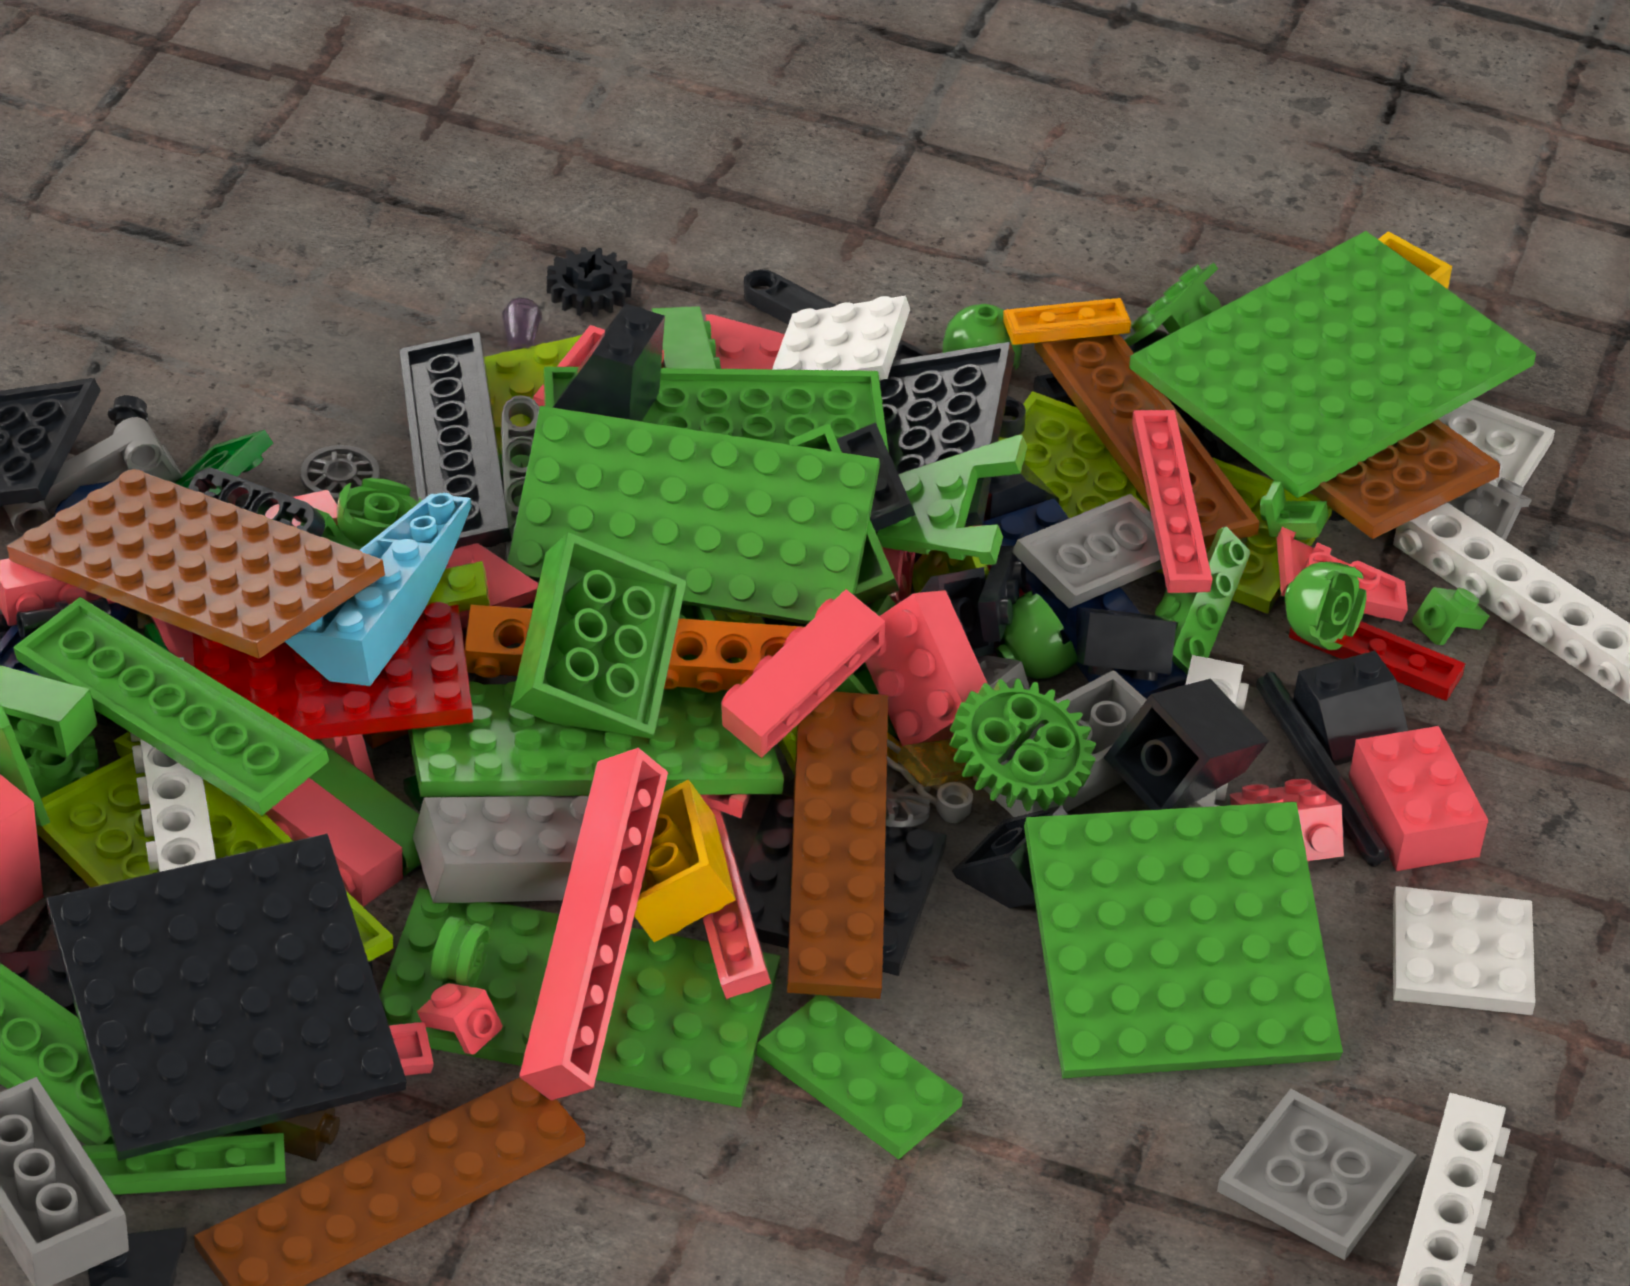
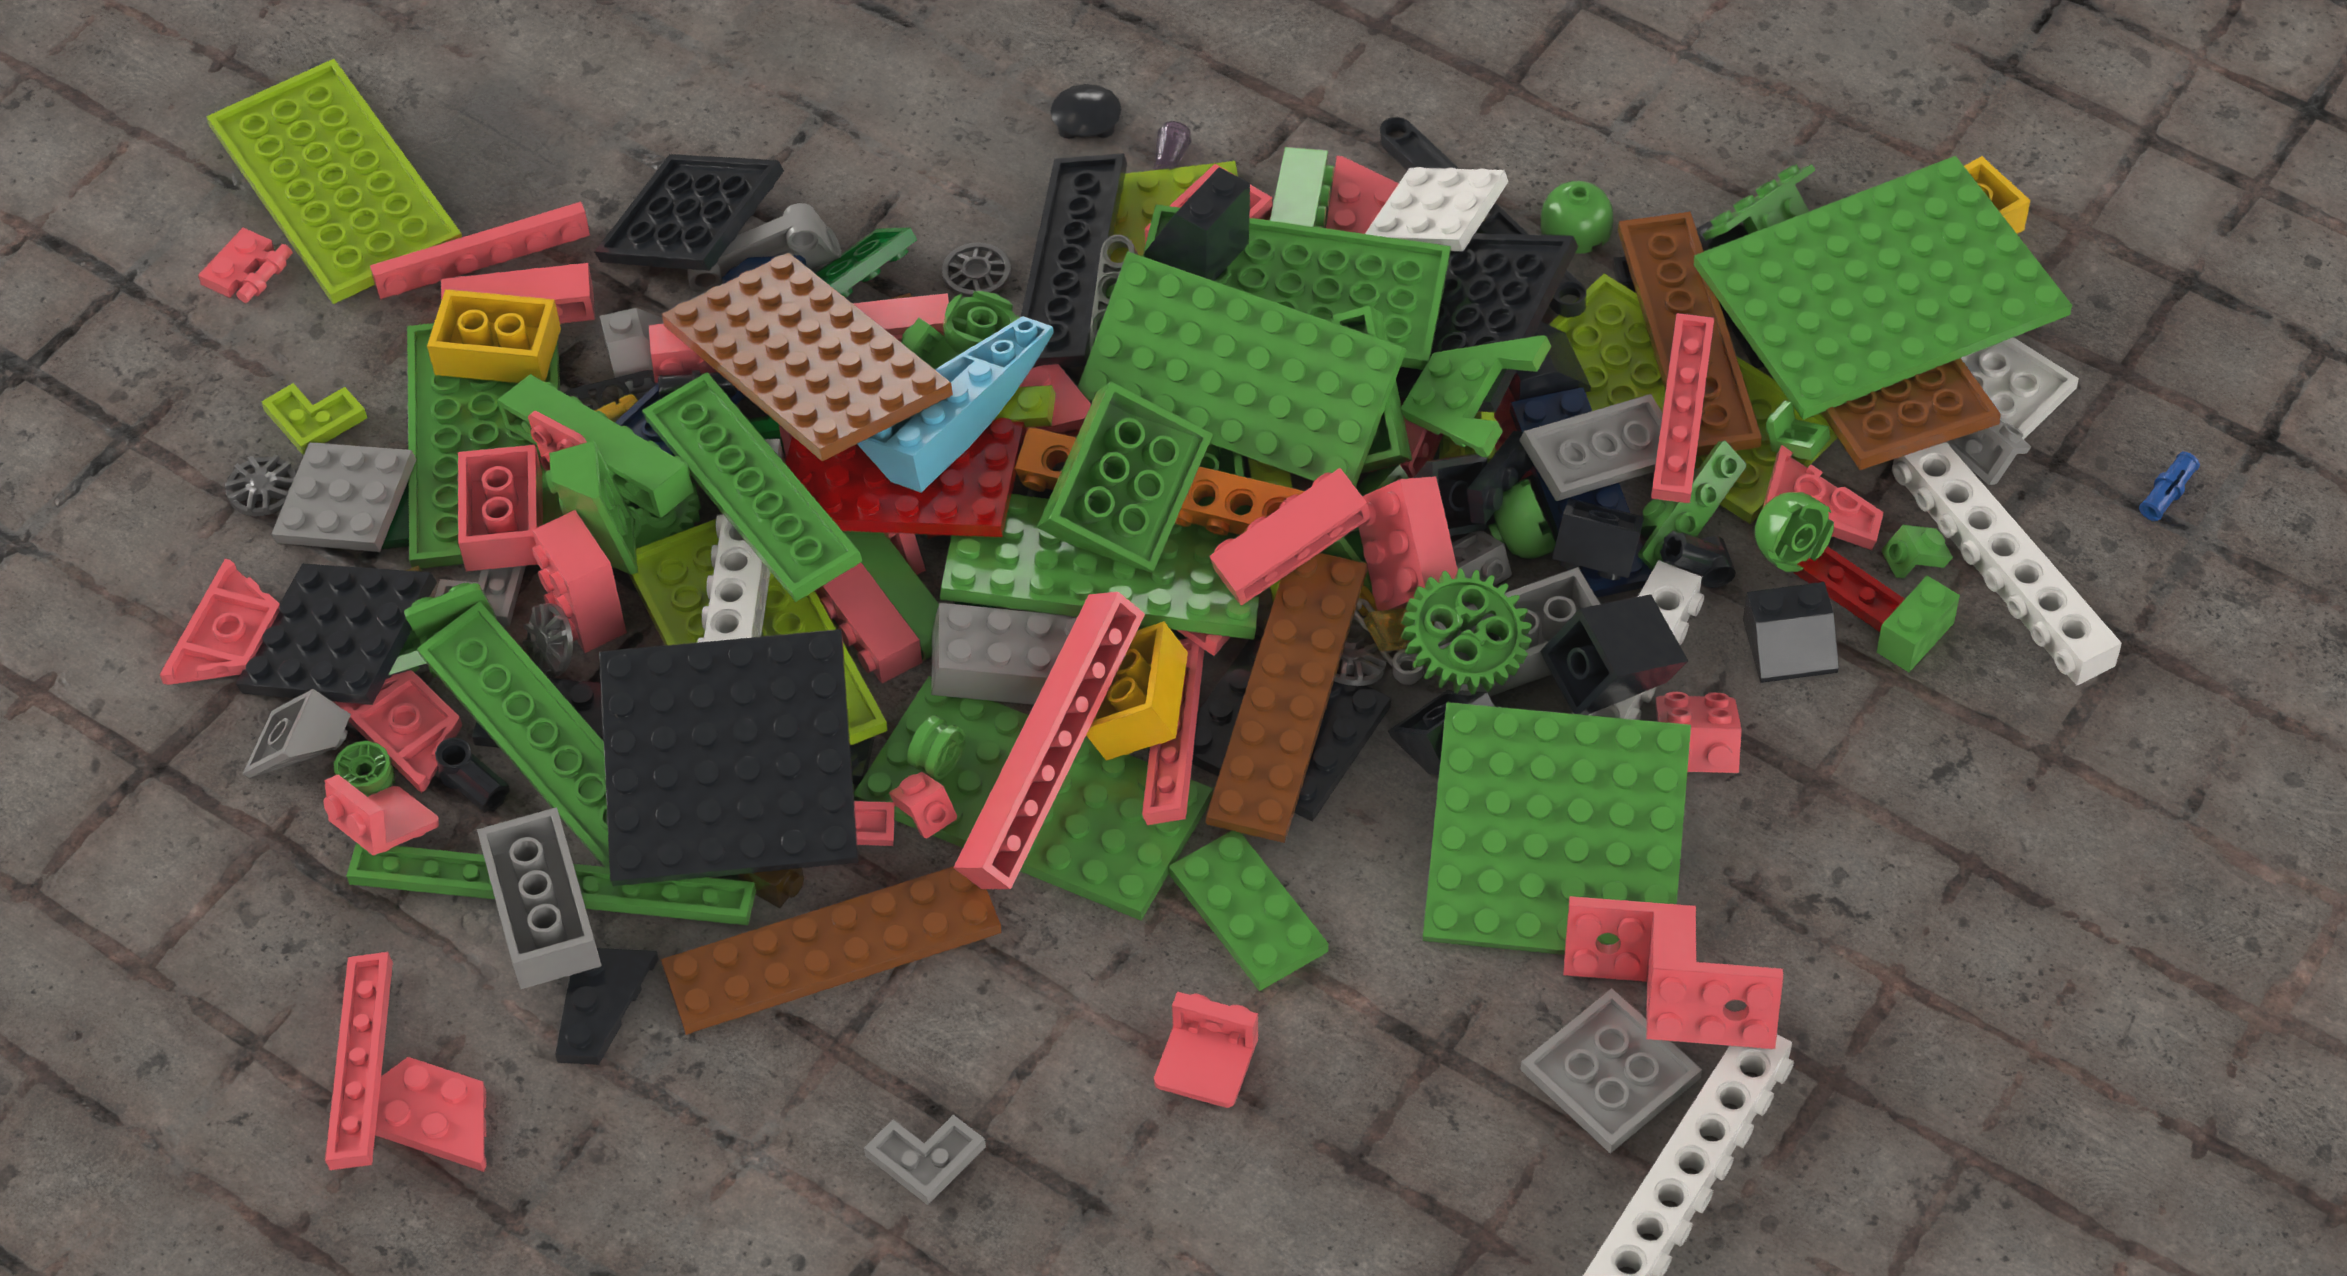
camera: 20 degrees right, 10 degrees up
black plate [107,395,148,427] -> none
black beam [189,468,325,537] -> none
black gear [546,247,633,317] -> none
black plate [836,422,916,532] -> none
light orange tile [1003,298,1131,345] -> none
black axle [1256,672,1389,867] -> none
coral brick [1349,726,1488,871] -> none
white plate [1393,886,1535,1015] -> none
none -> black dish [1051,84,1122,139]
none -> coral bracket [1154,992,1258,1108]
none -> coral bracket [1563,896,1783,1049]
none -> black piece [1660,530,1736,588]
none -> bright green brick [1876,576,1960,672]

